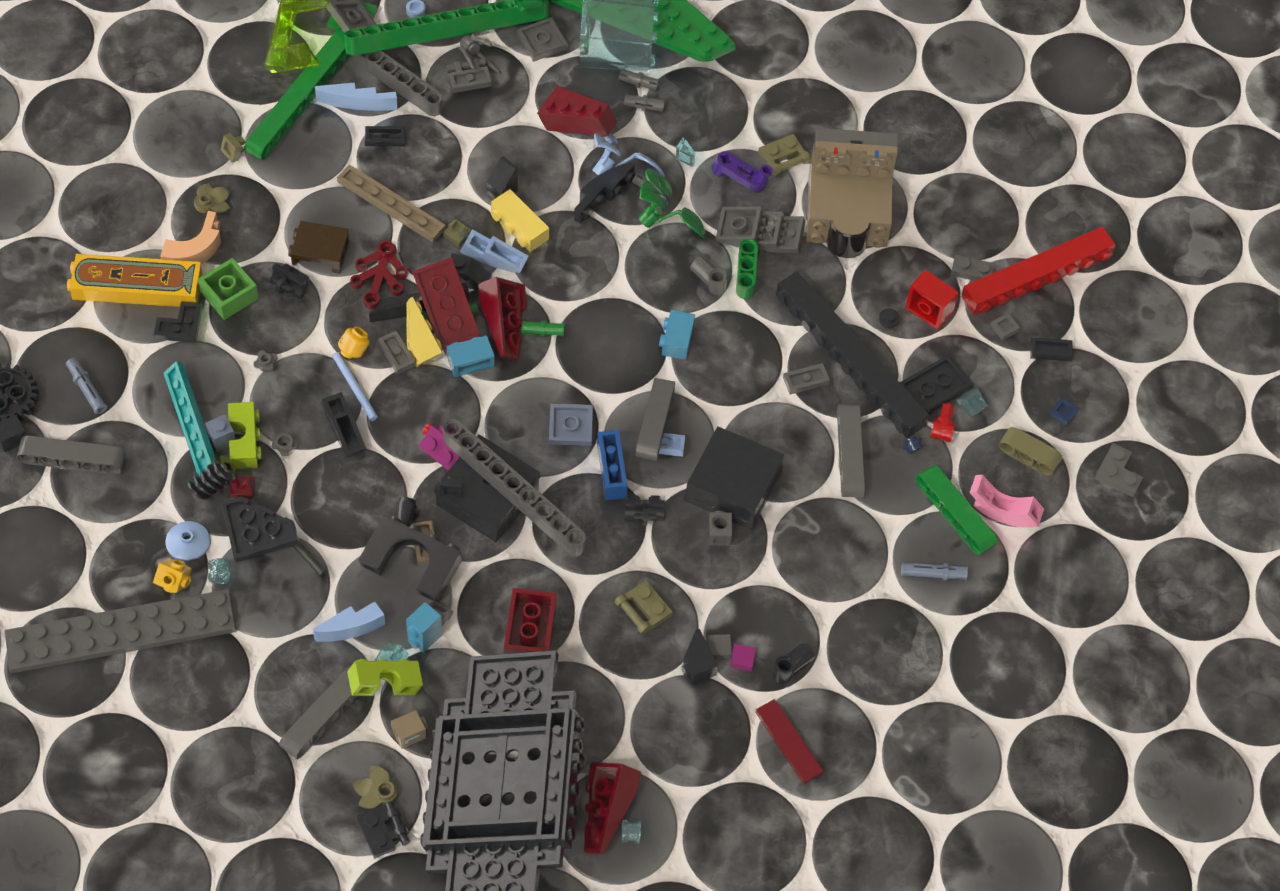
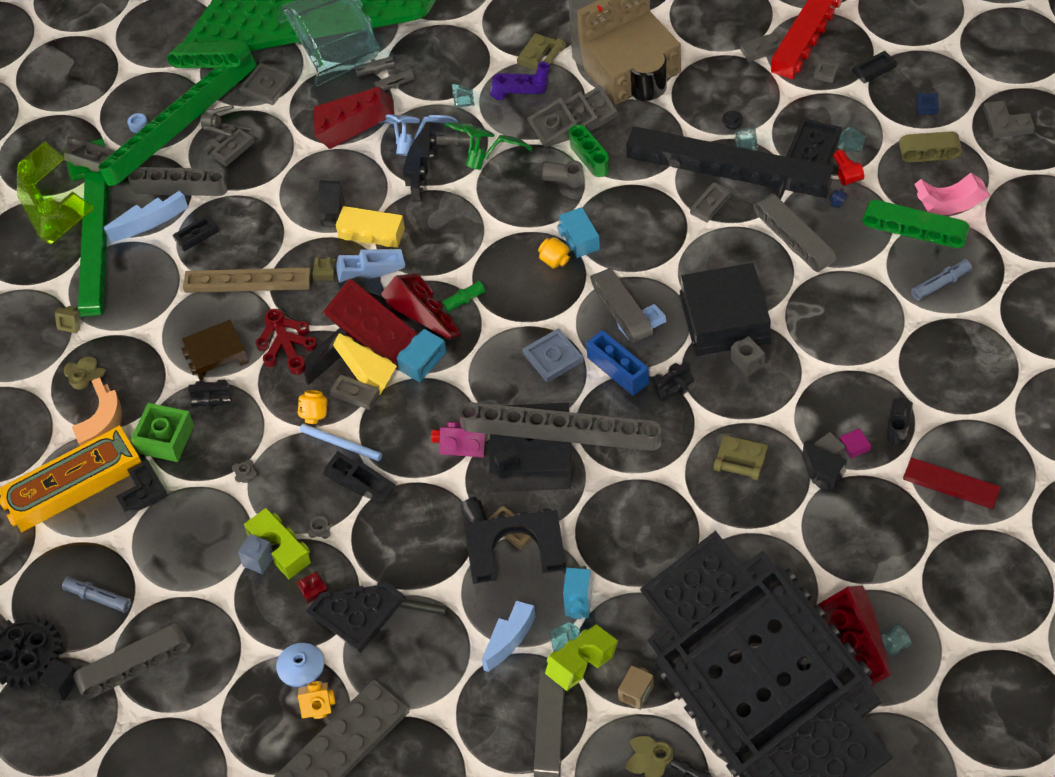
camera: 25 degrees left, 5 degrees down
teal plate [163,361,216,474] -> none
black piece [187,455,237,500] -> none
clear light blue wheel [208,558,230,584] -> none
dark red brick [504,588,557,654] -> none
red brick [905,270,959,330] -> none
none -> yellow head [538,237,570,269]
none -> clear light blue slope [734,127,758,151]

